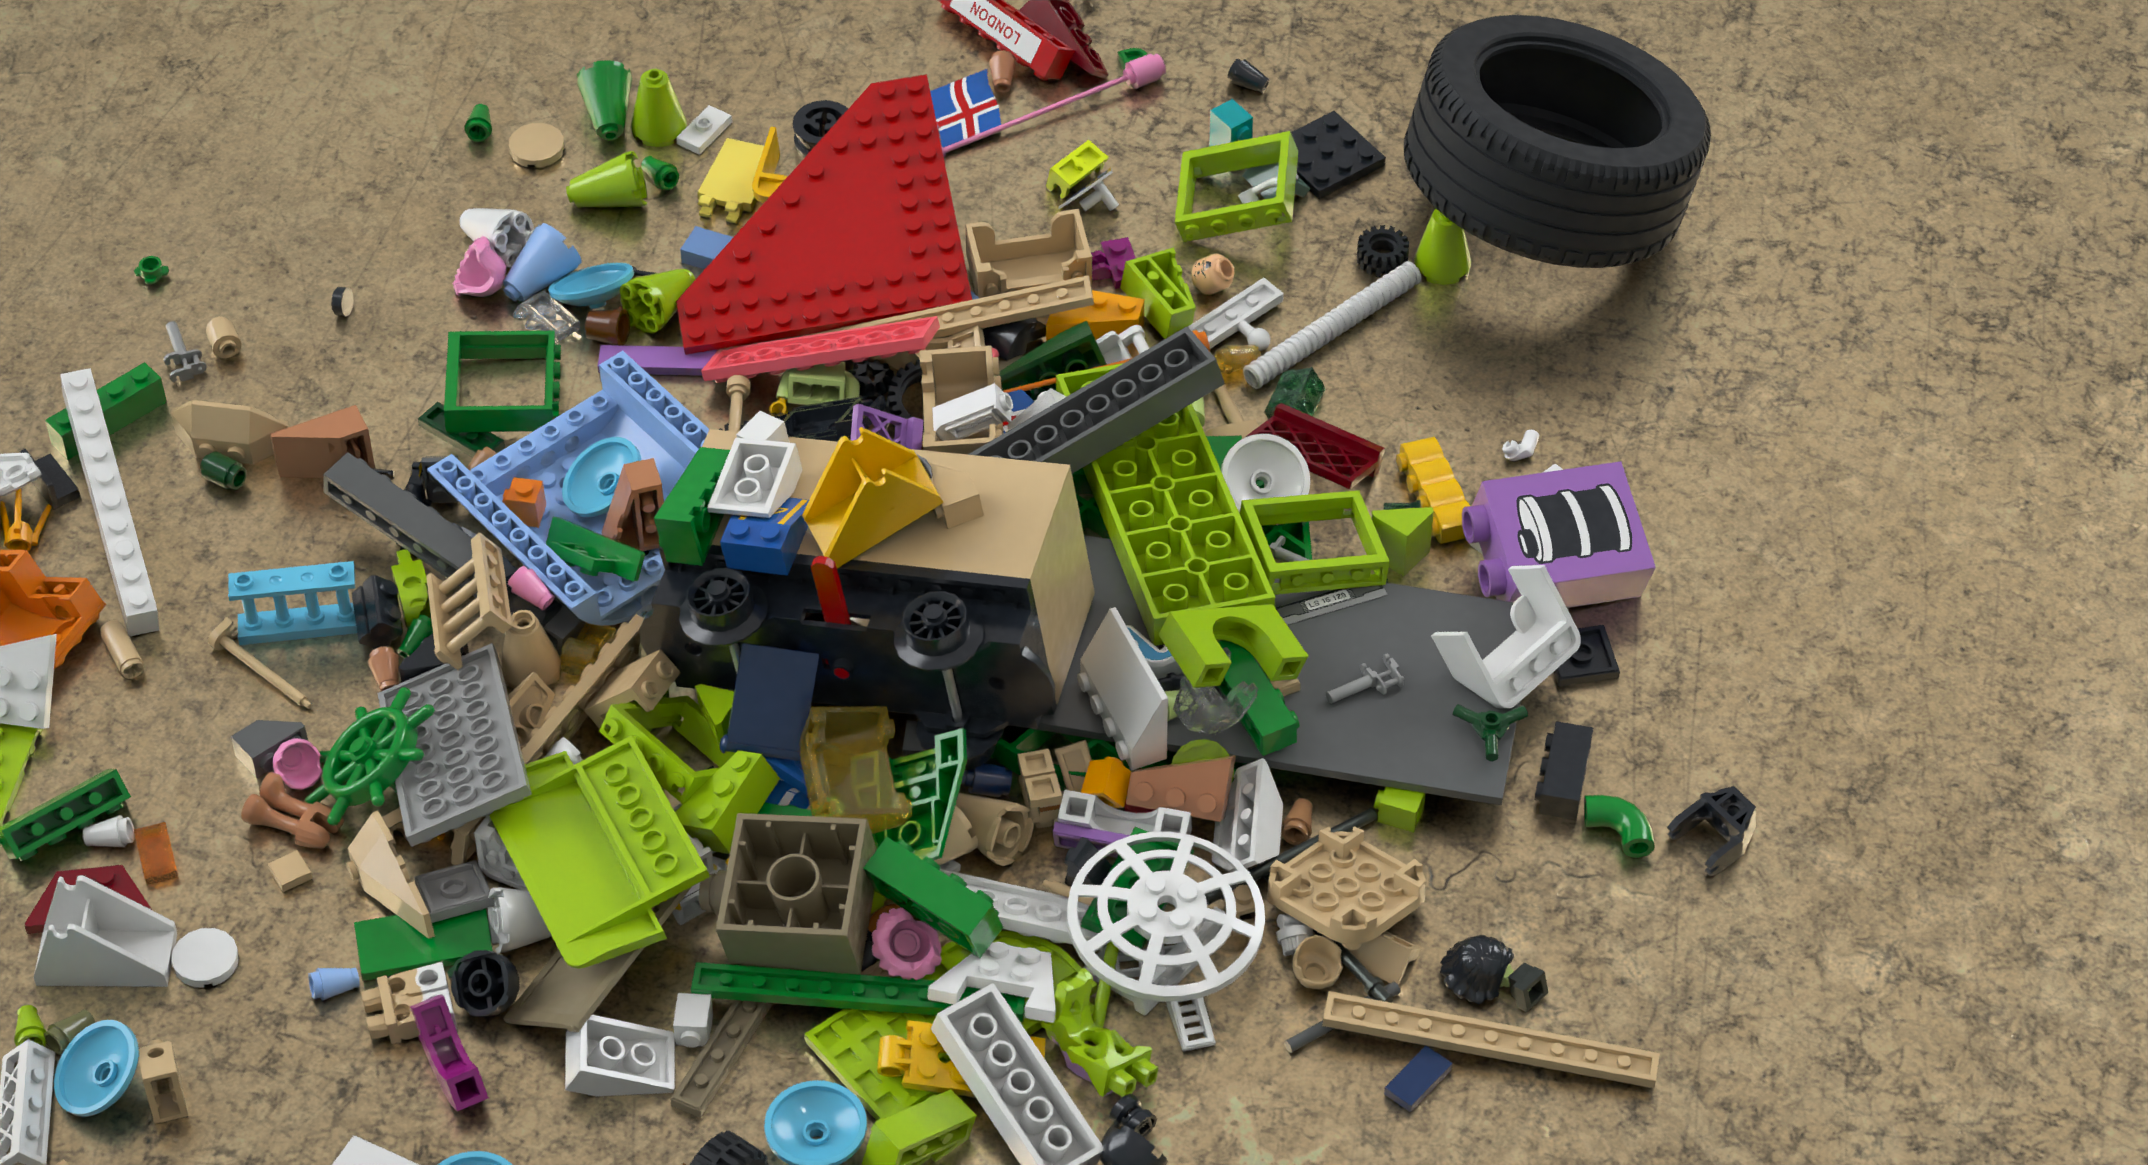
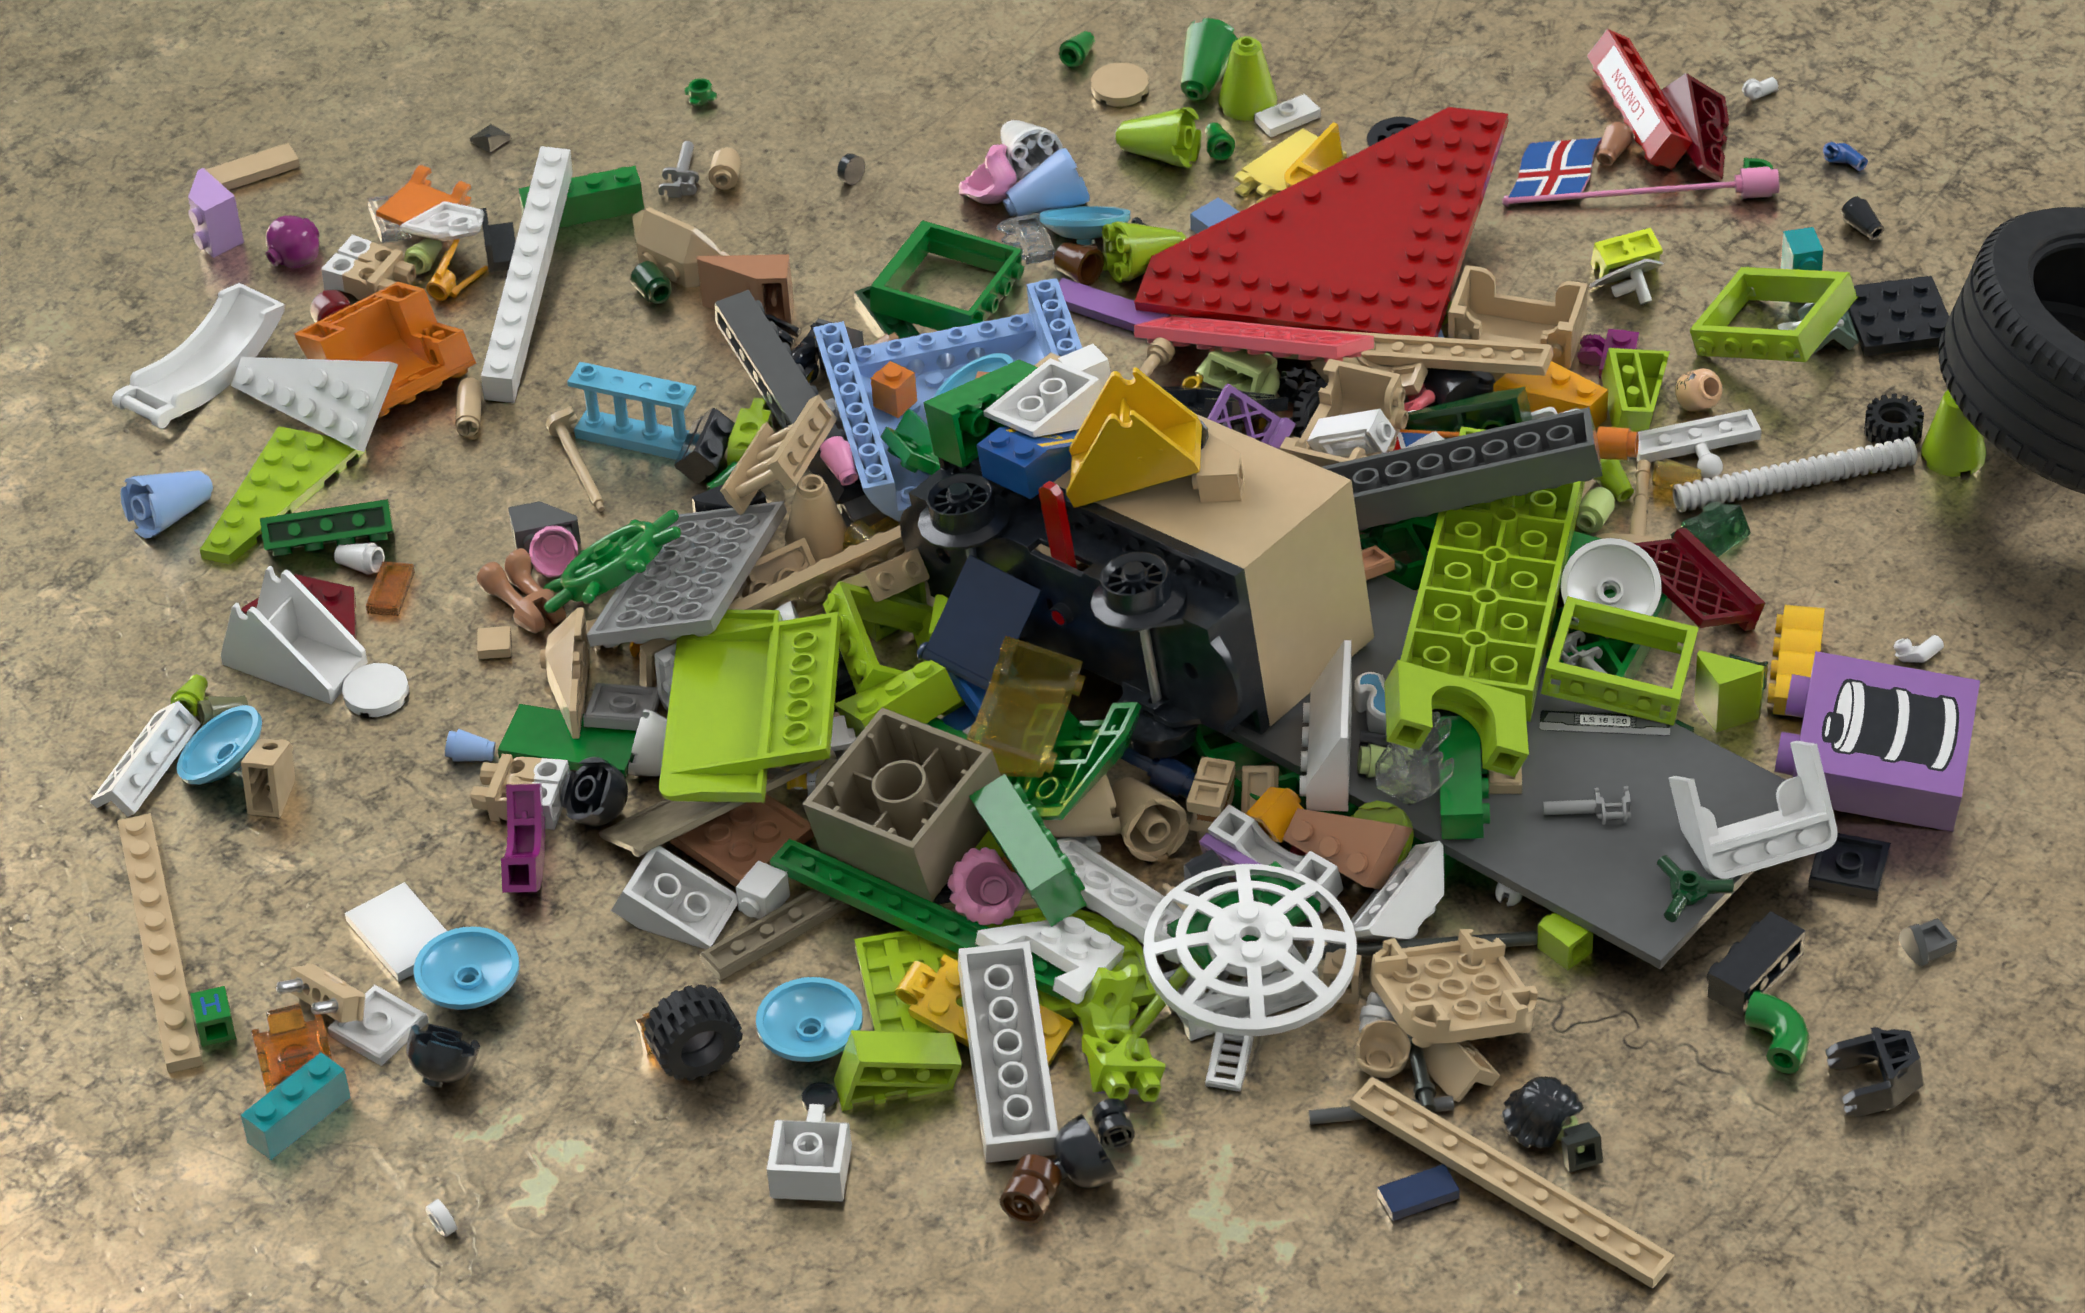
camera: 30 degrees right, 5 degrees down
nougat cone [368,647,399,691] -> none
medium nougat cone [1281,799,1313,845] -> none
none -> nougat plate [671,794,814,887]
none -> white hinge [1495,882,1523,906]
none -> blue arm [1823,142,1868,171]
none -> dark grey tile [1899,918,1957,967]

